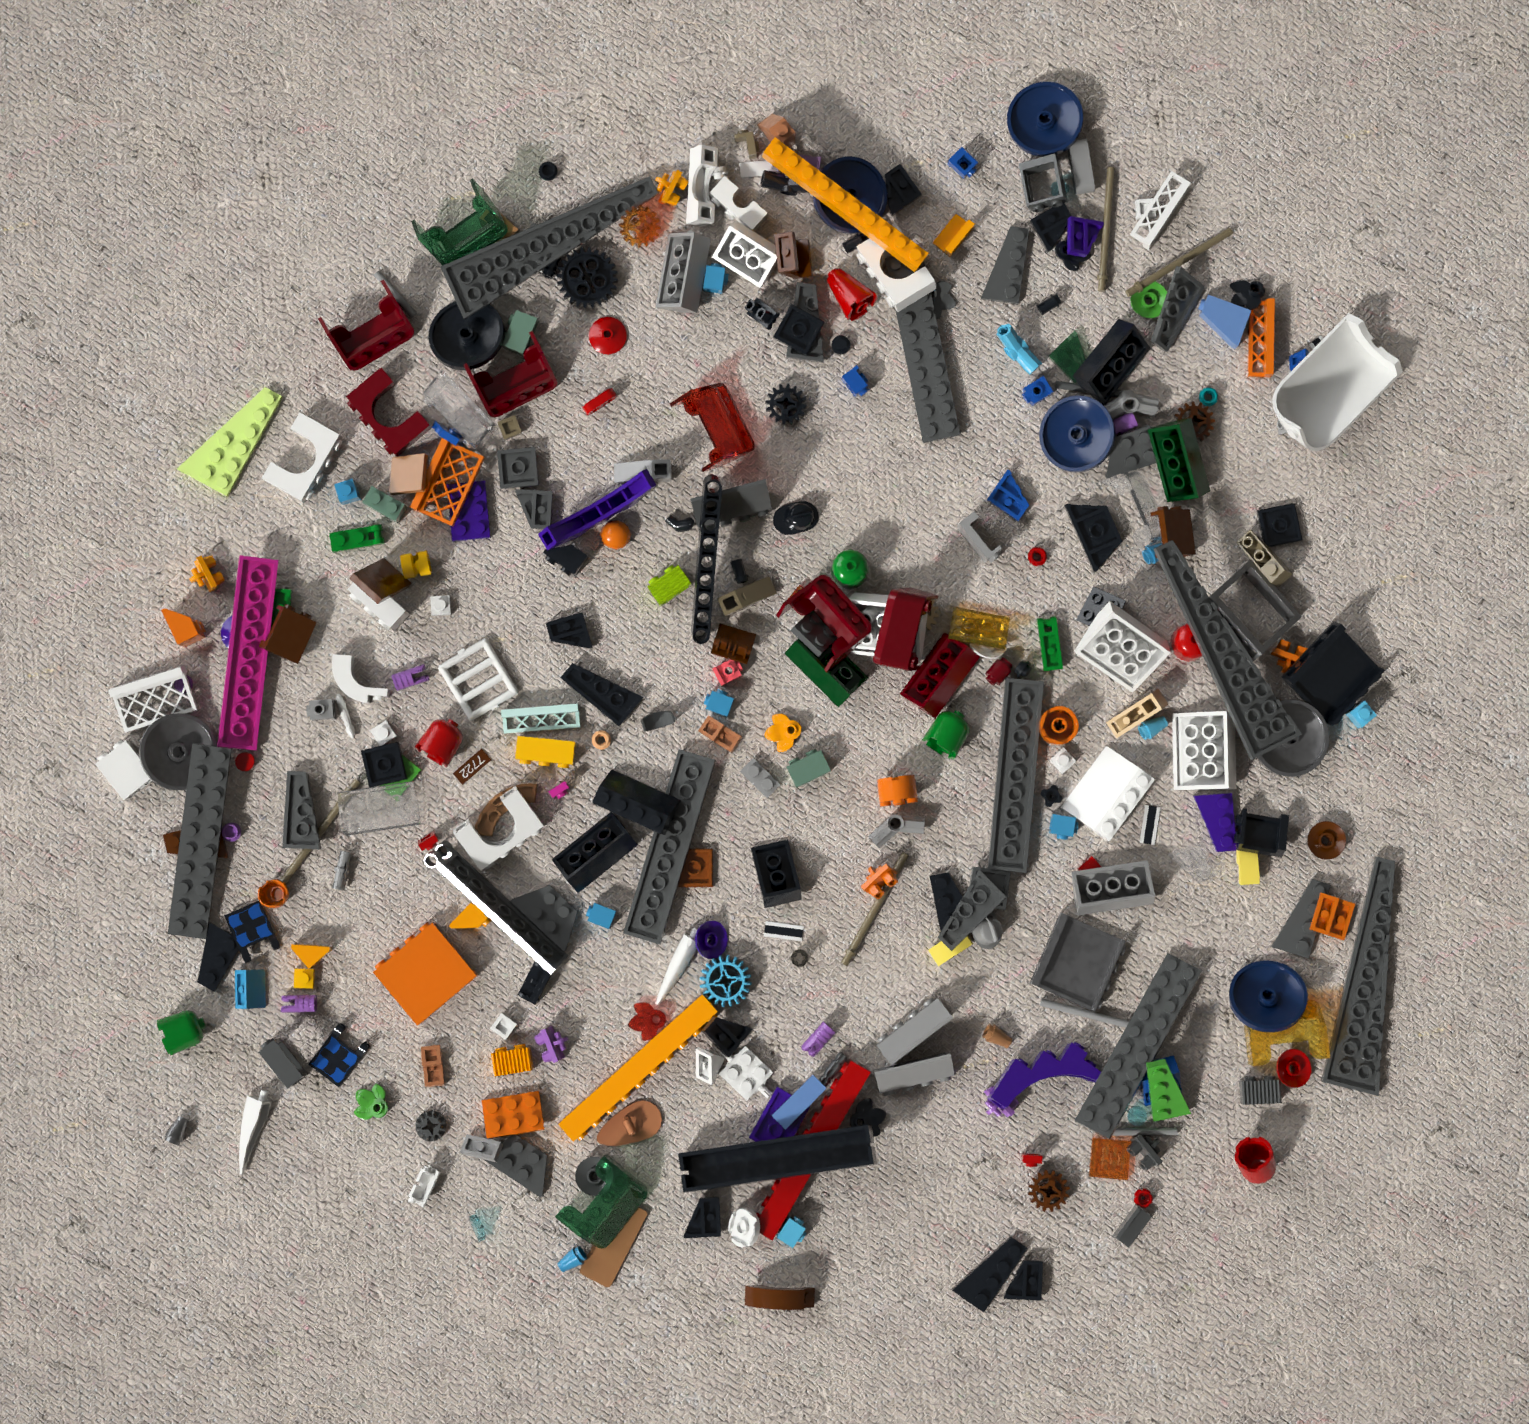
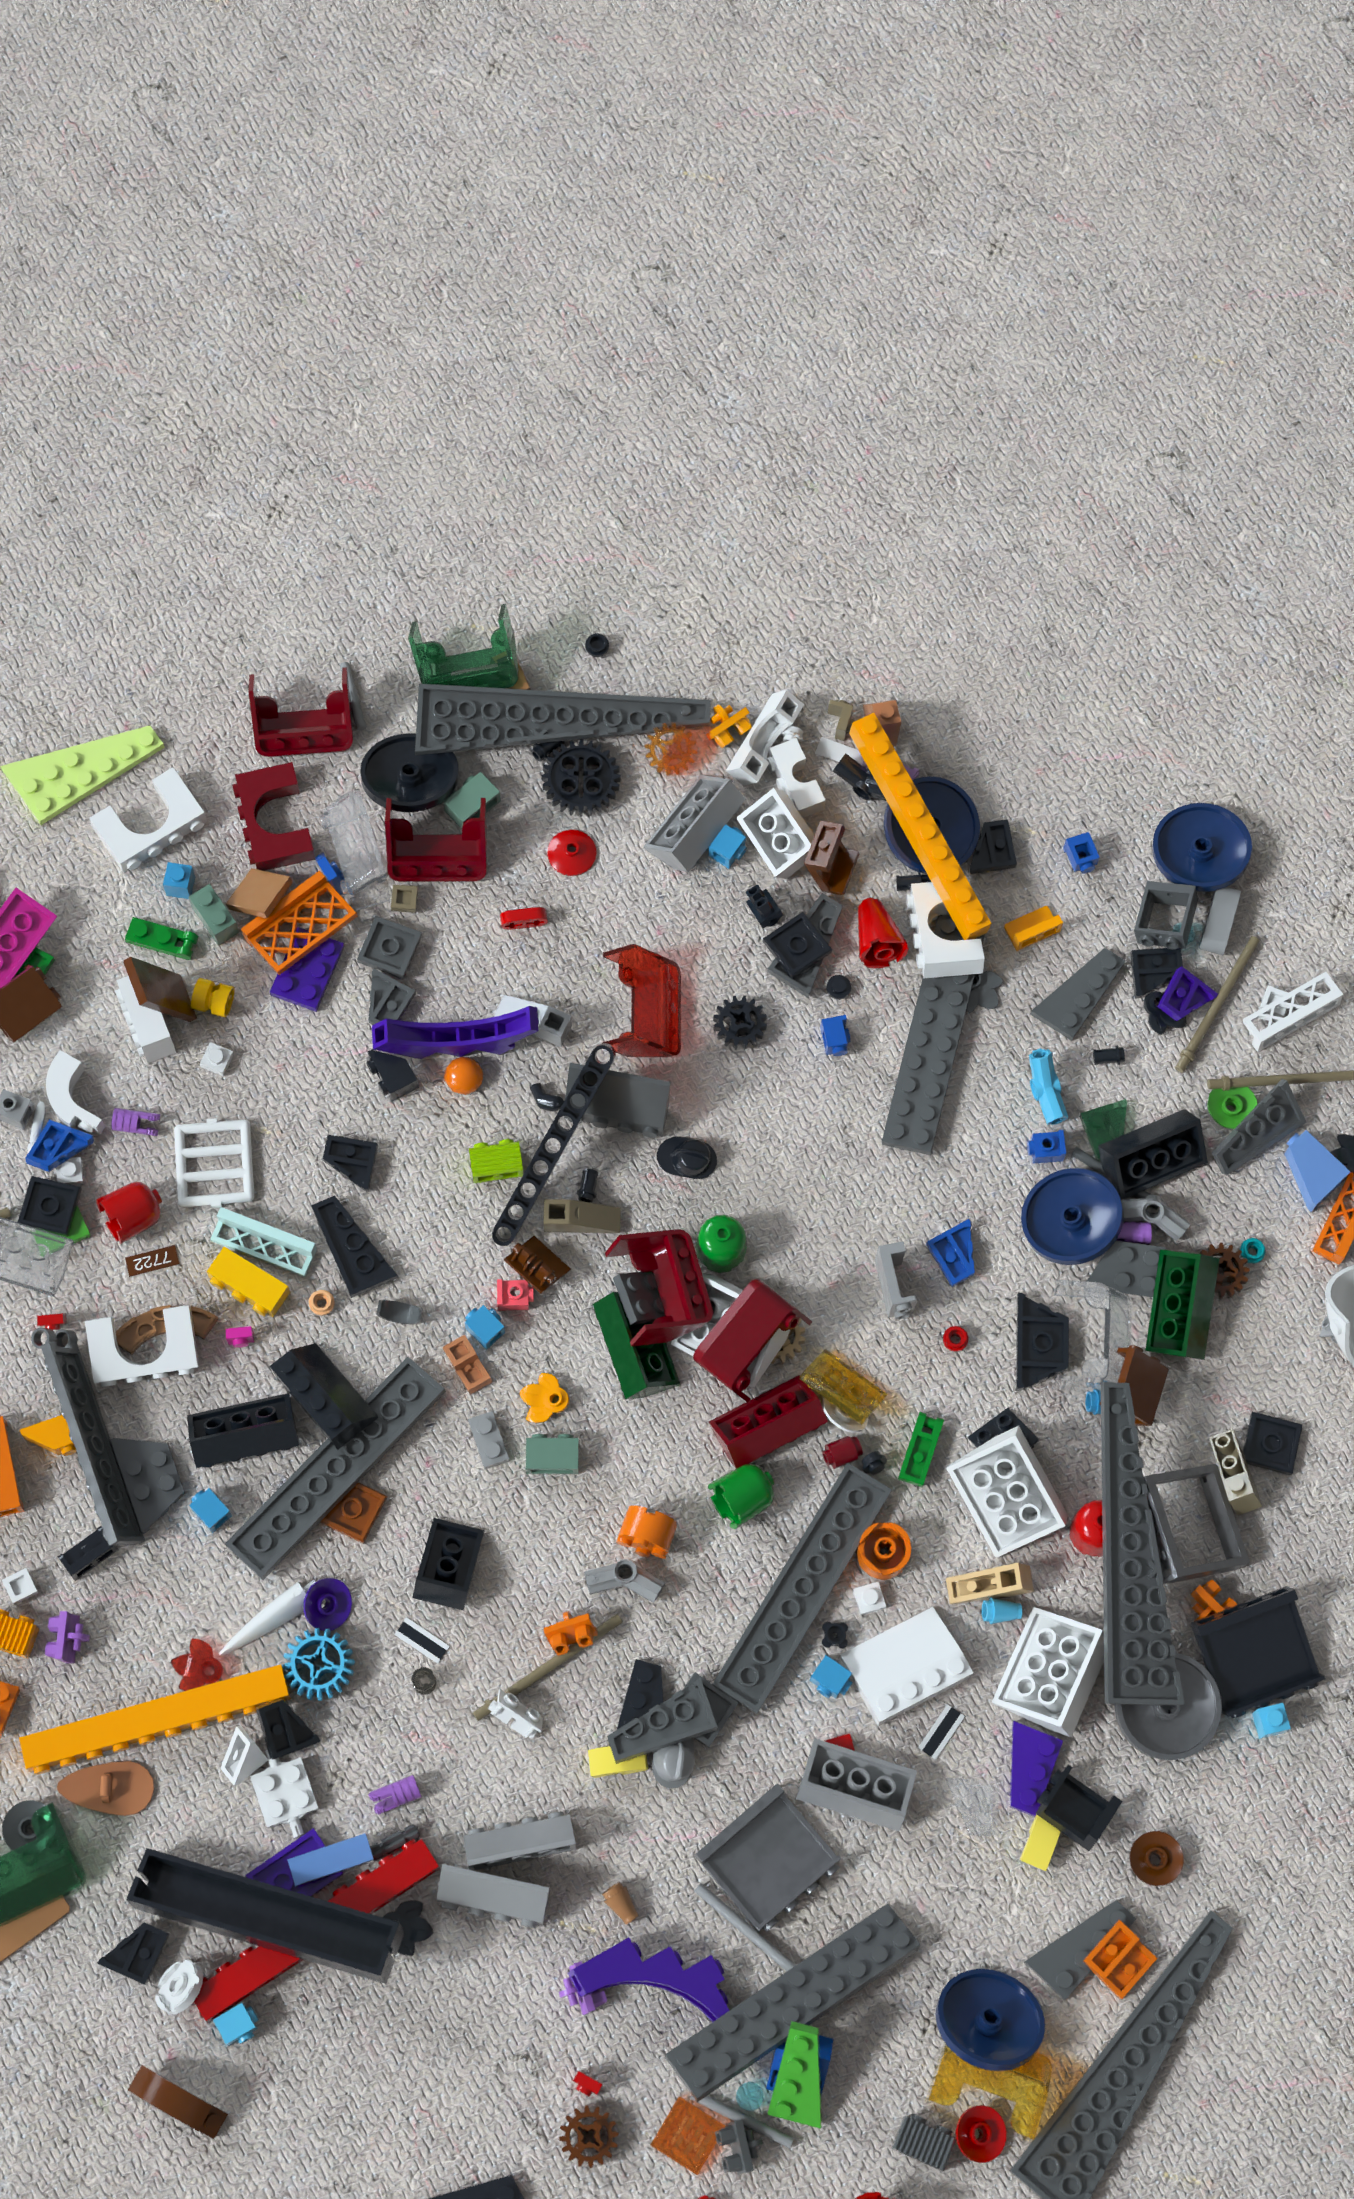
camera: 20 degrees right, 15 degrees down
none -> blue wing [25,1120,94,1172]
none -> white hinge [488,1689,543,1739]

